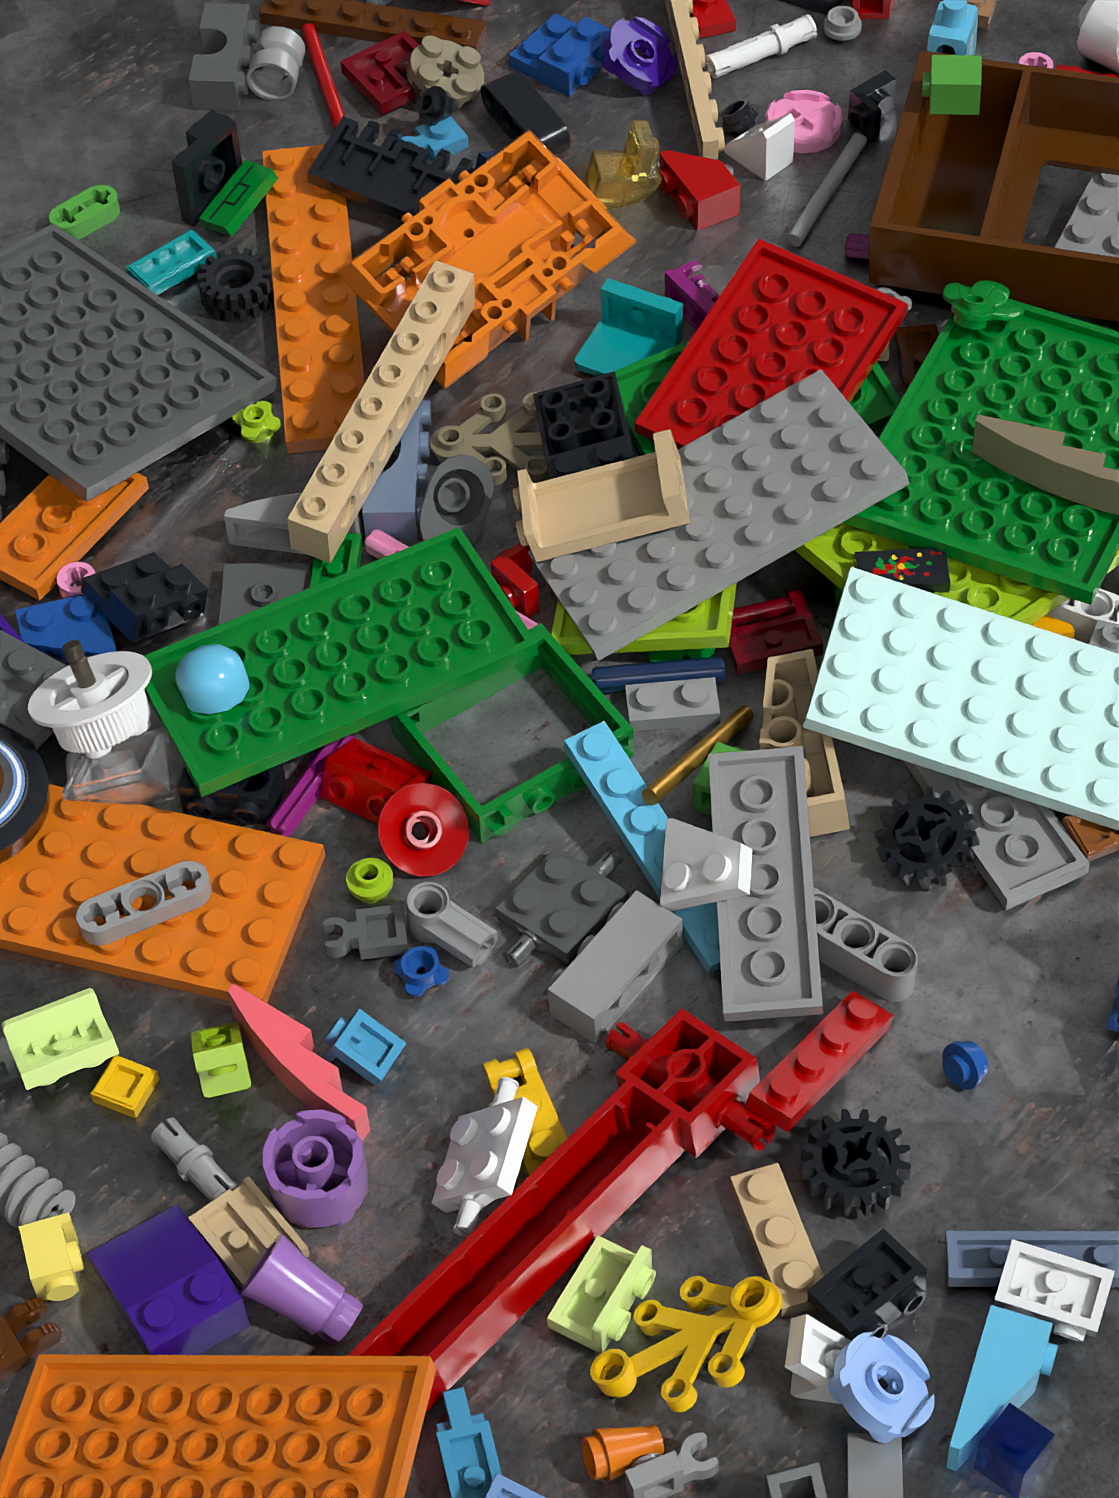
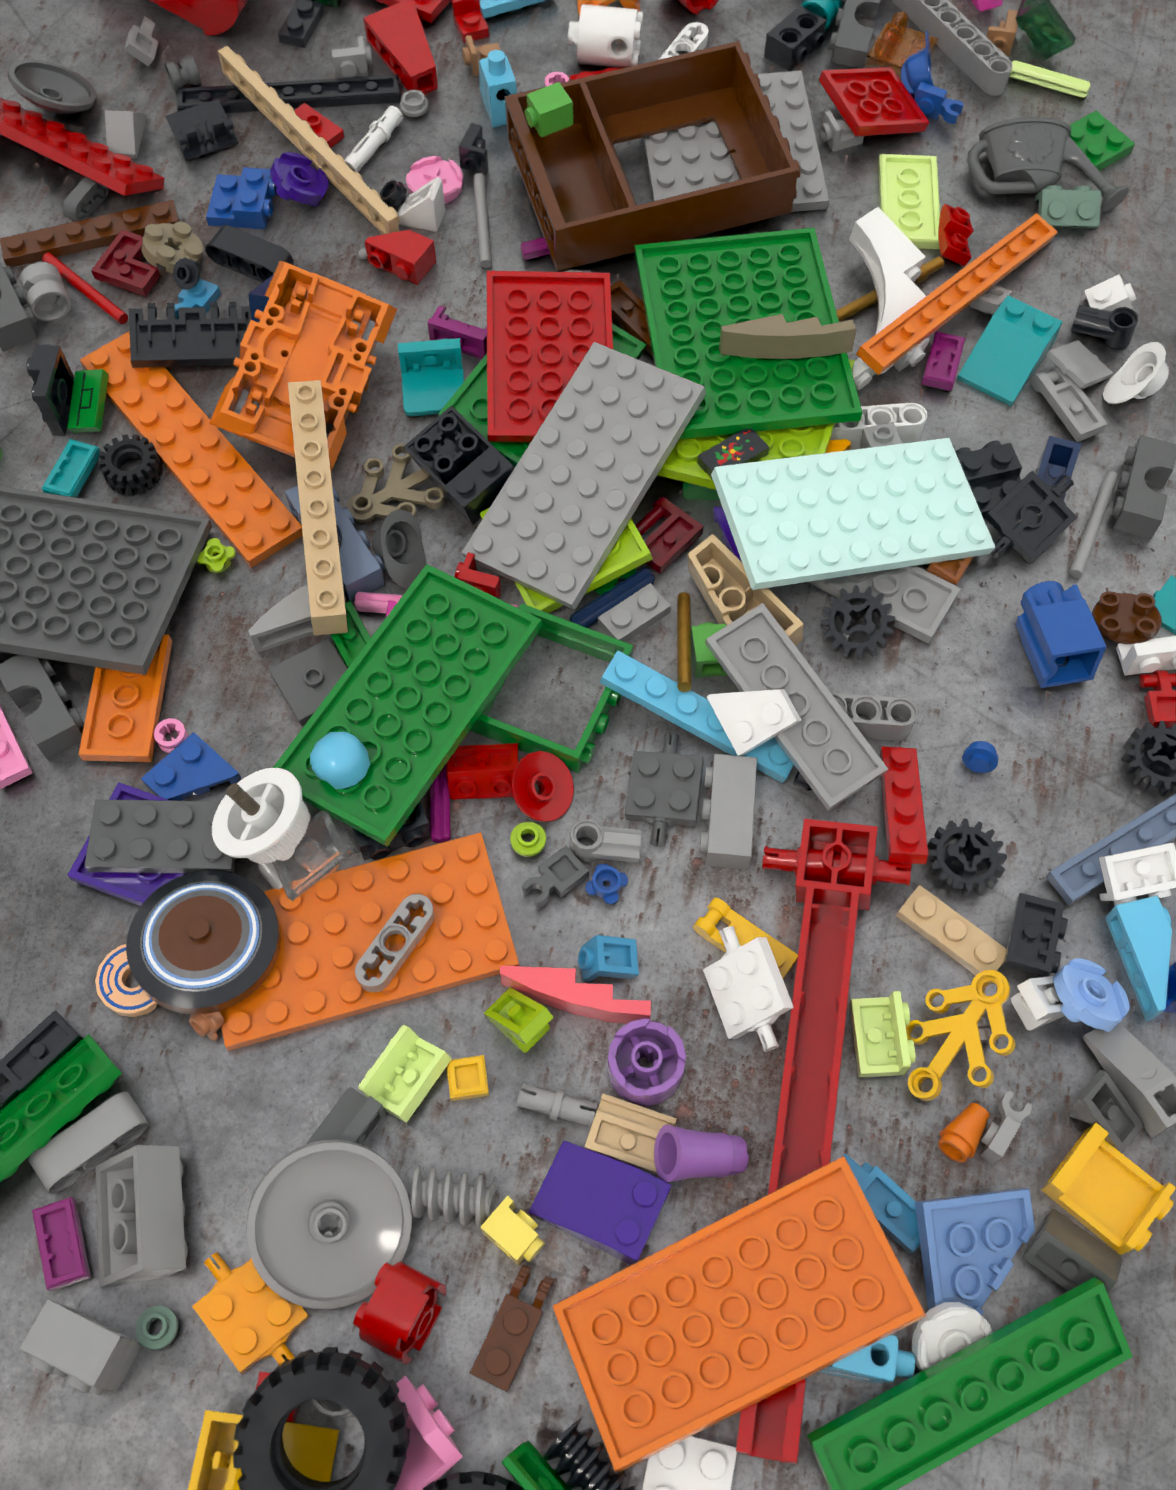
camera: 35 degrees left, 10 degrees up
black plate [81,552,208,643] -> none
tan panel [513,429,691,562] -> none
clear yellow brick [584,120,662,208] -> none
green plate [943,280,1025,330] -> none

